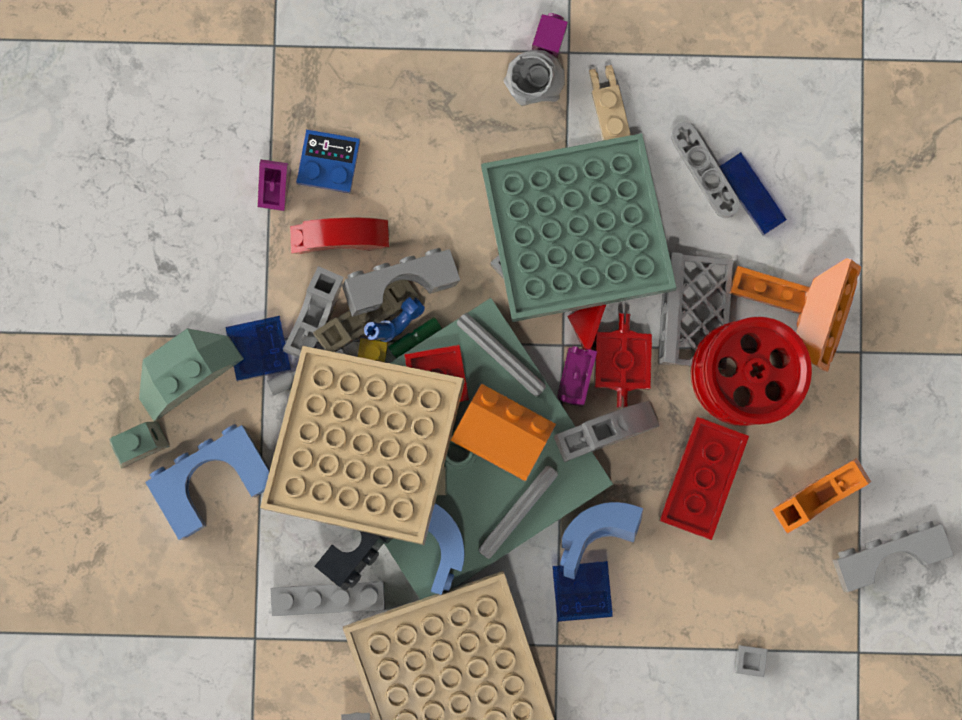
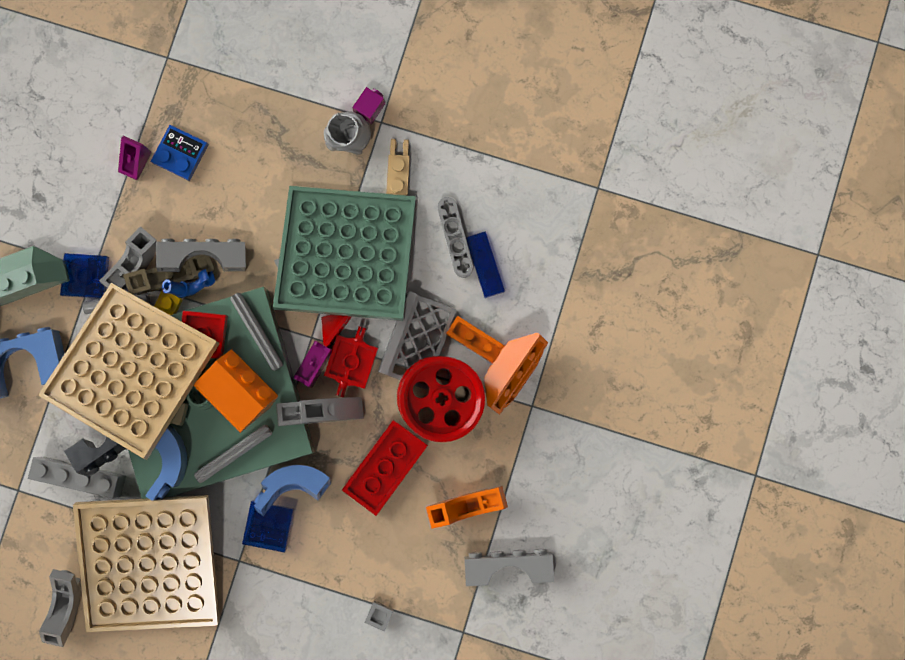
camera: 20 degrees right, 0 degrees up
red arch [290,217,389,254] -> none
dark green piece [388,317,442,359] -> none

